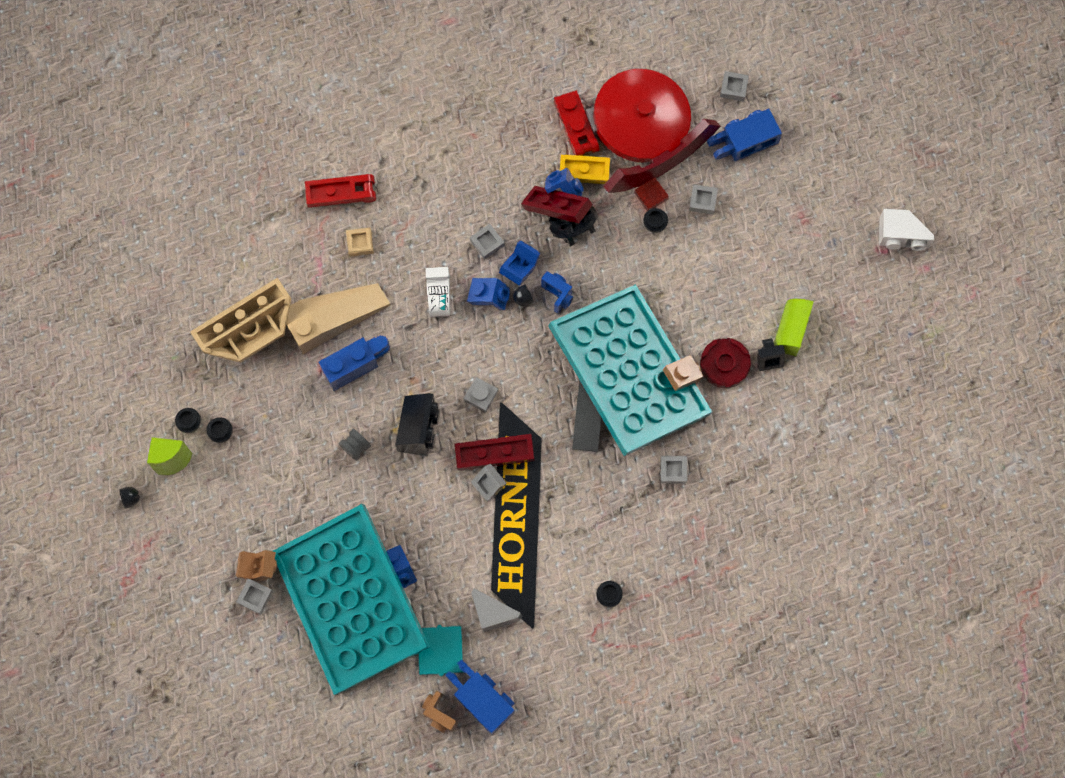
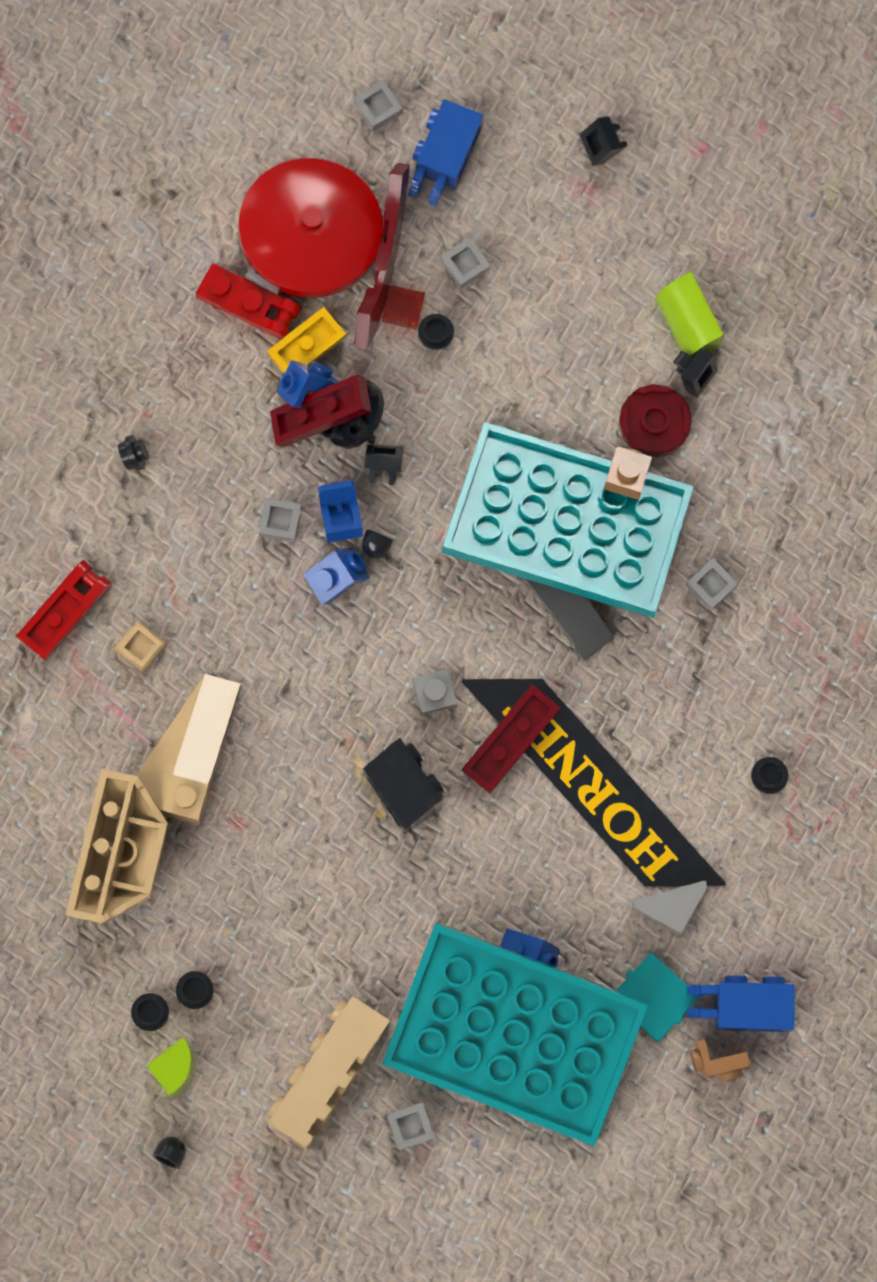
camera: 50 degrees left, 5 degrees up
medium nougat bracket [236,550,277,582] -> none
blue hinge [318,335,390,391] -> none
dark grey wheel [338,428,371,461] -> none
white leg [426,267,450,317] -> none
light grey plate [471,464,506,501] -> none
blue bracket [541,271,574,314] -> none
white slope [879,209,934,251] -> none
none -> black plate [118,435,149,471]
none -> tan wedge [267,996,390,1151]
none -> black tile [364,444,404,485]
none -> black tile [579,116,628,166]

